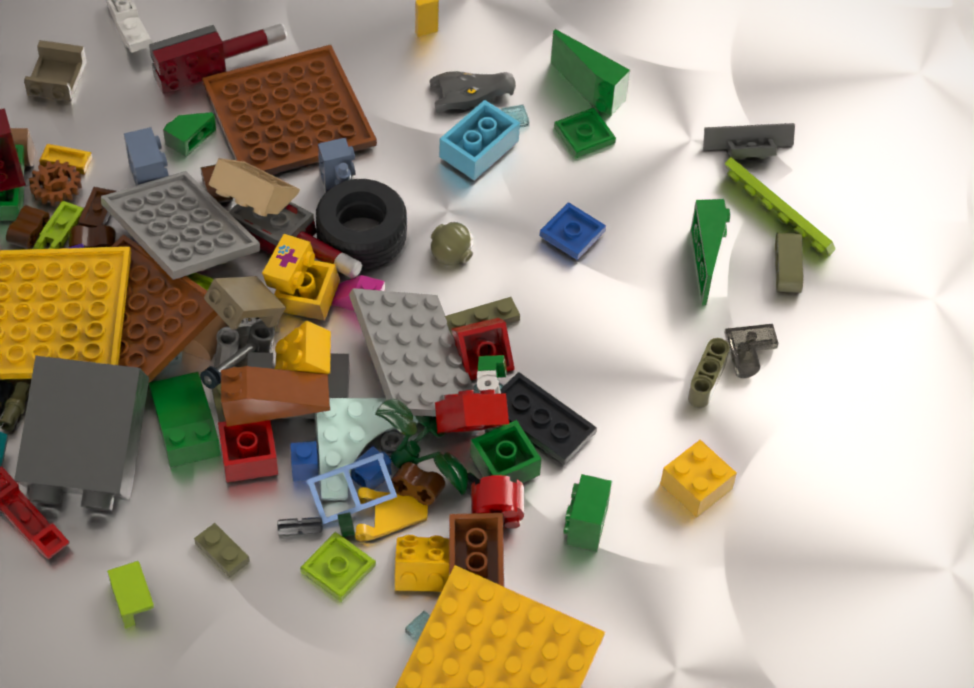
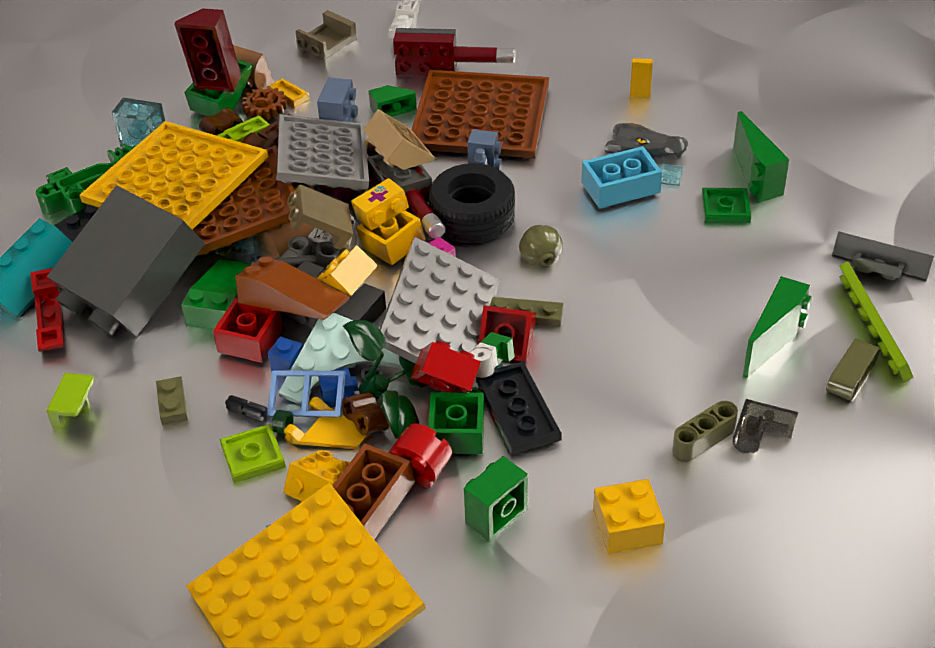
camera: 35 degrees right, 10 degrees down
blue plate [539,202,606,260] -> none

